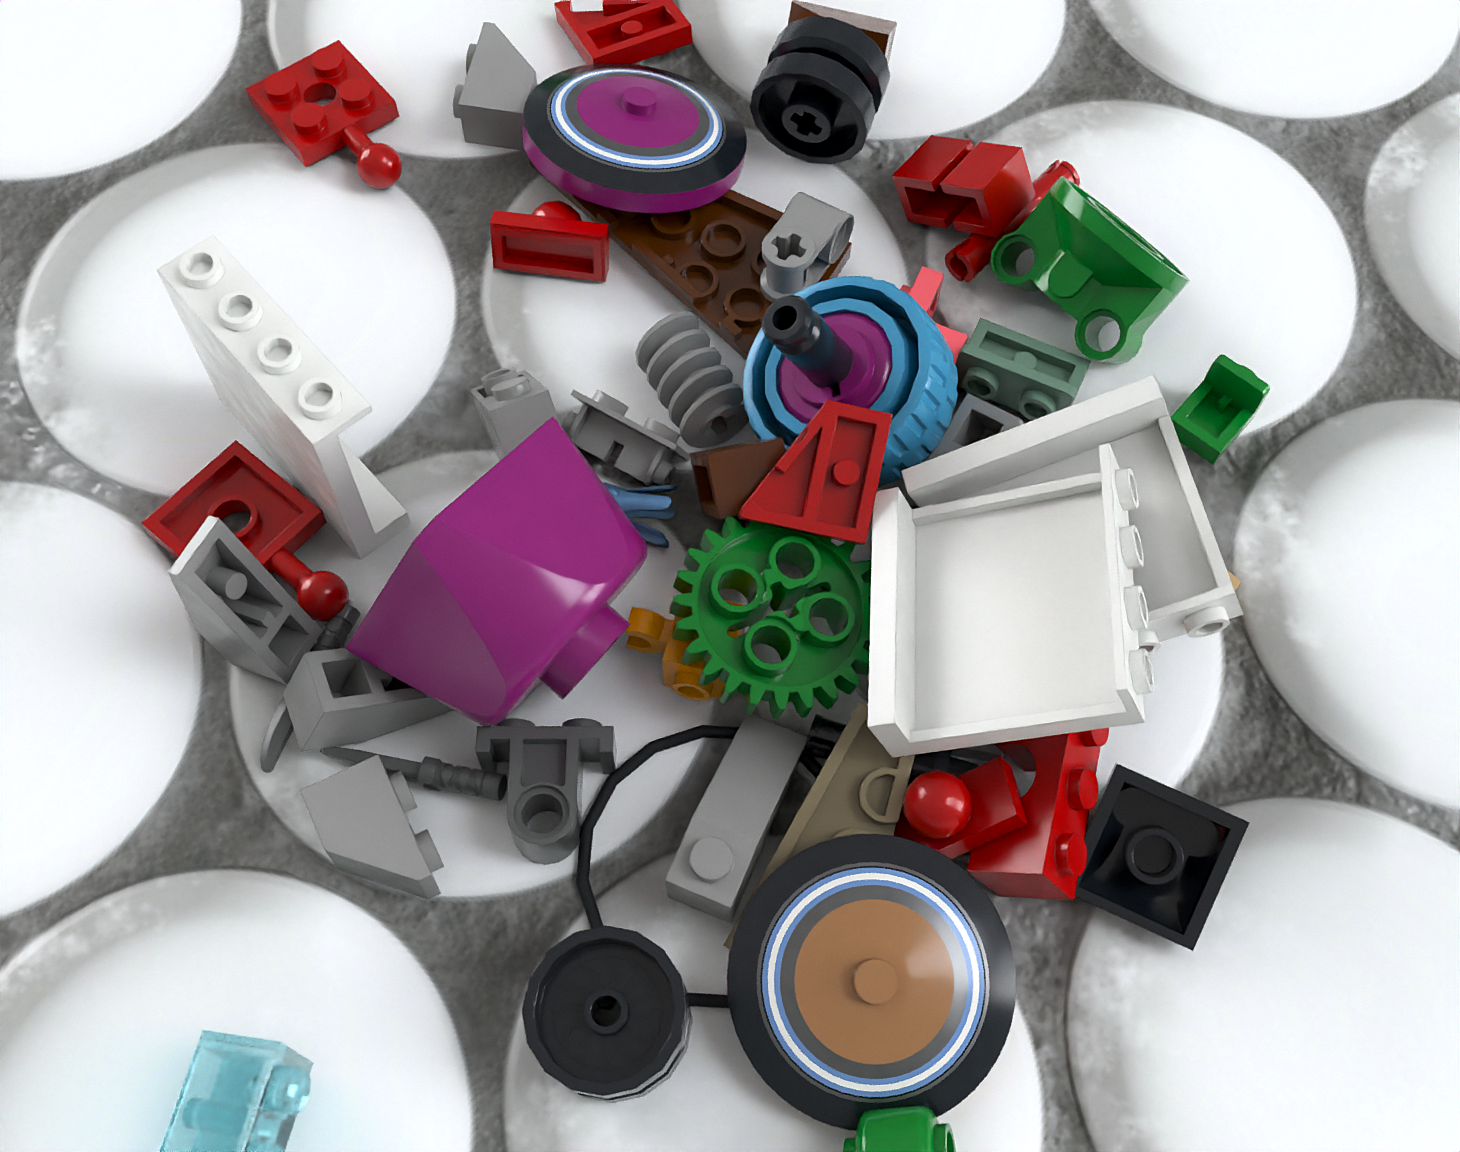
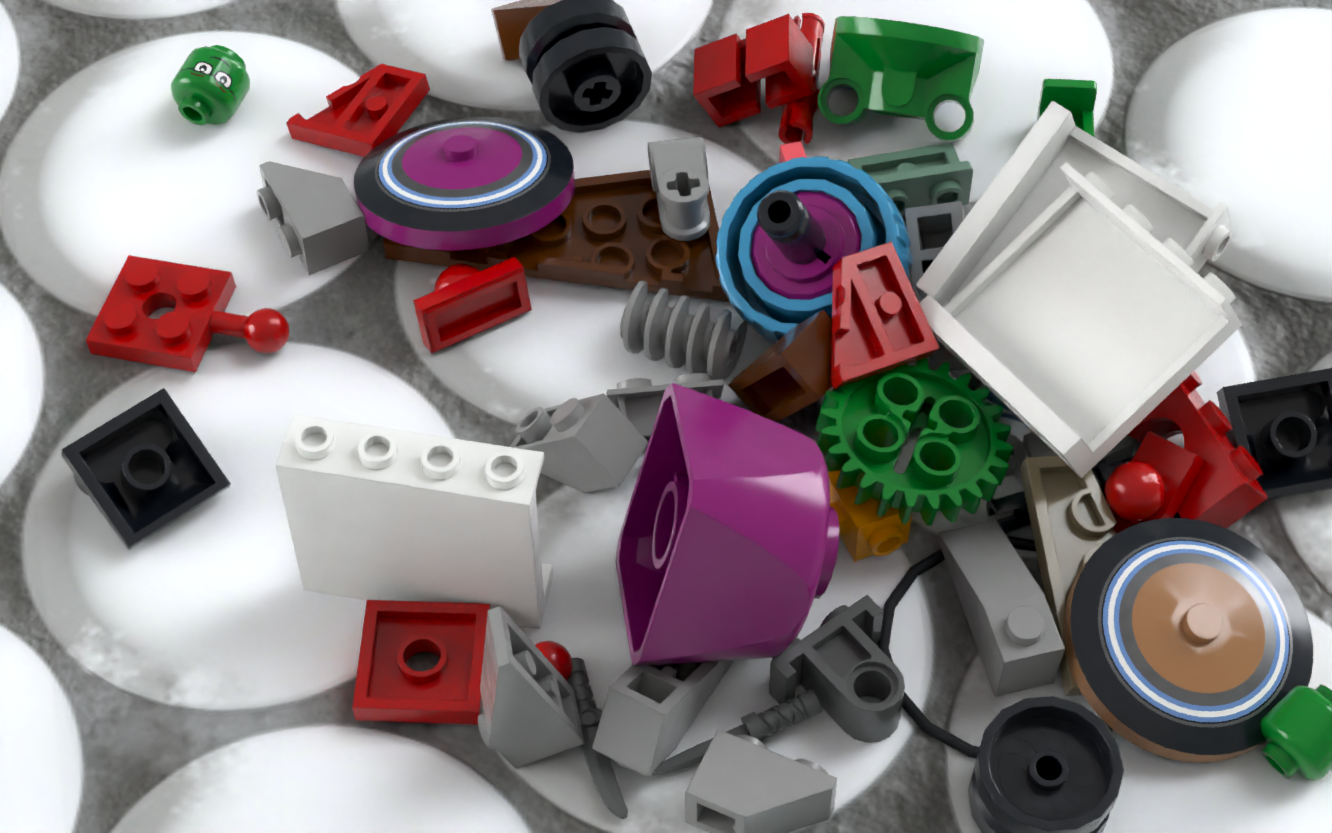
camera: 35 degrees left, 10 degrees down
none -> black slope [61,388,231,550]

